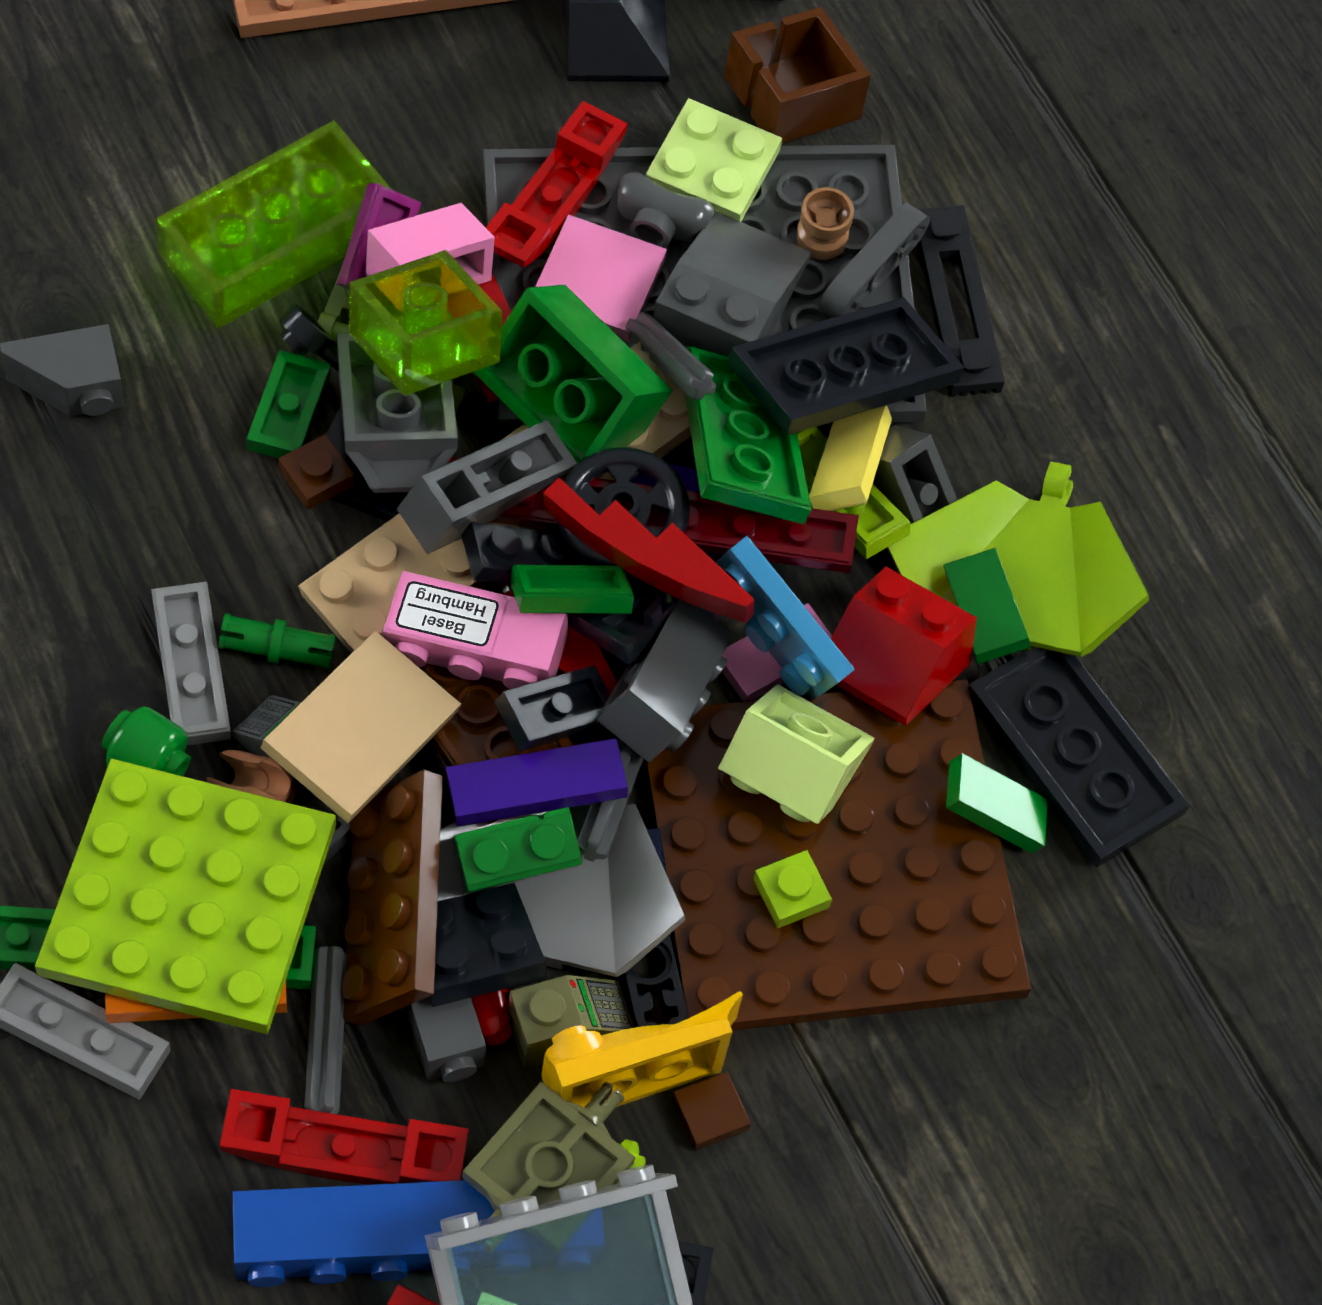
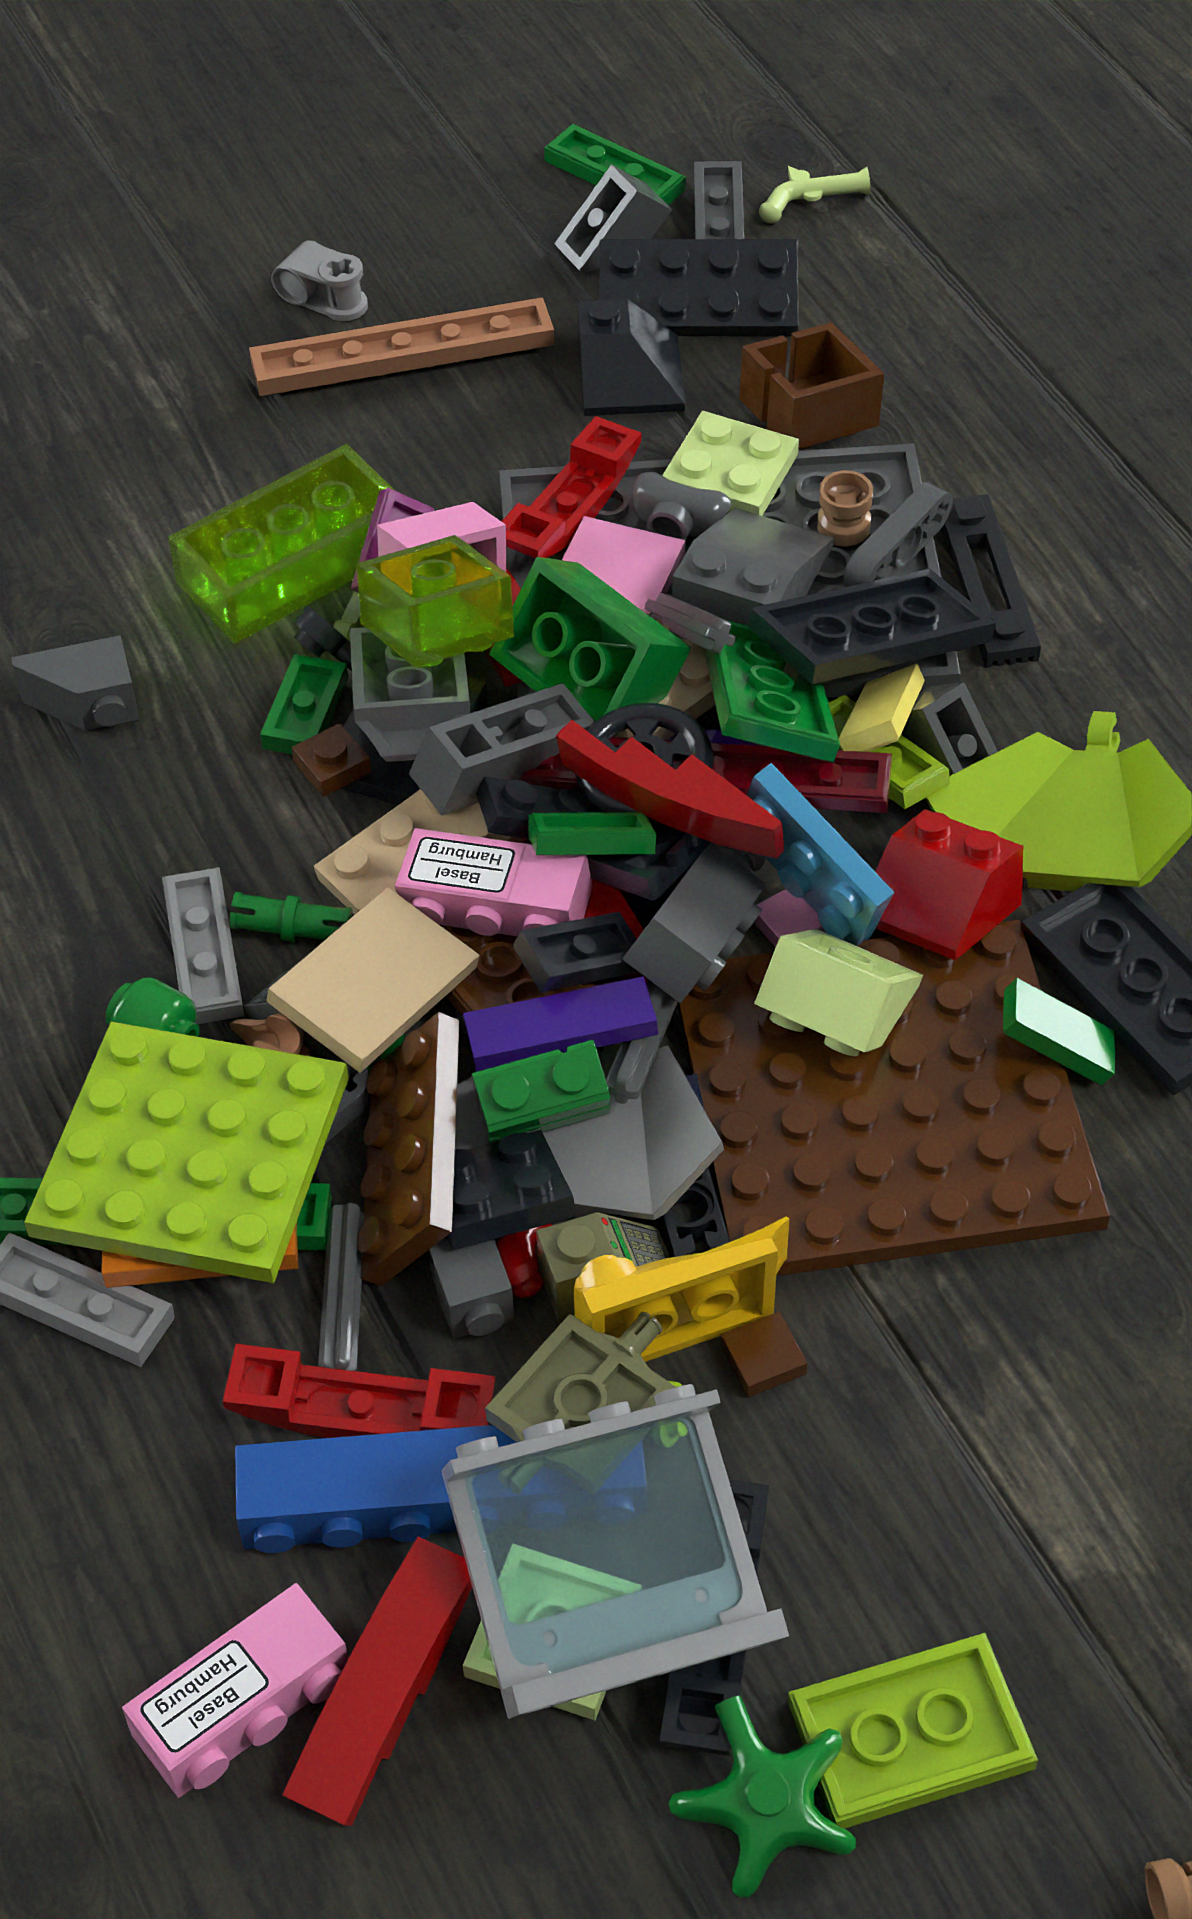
camera: 10 degrees right, 10 degrees down
lime plate [753,850,832,929] -> none
green tile [943,548,1031,664] -> none

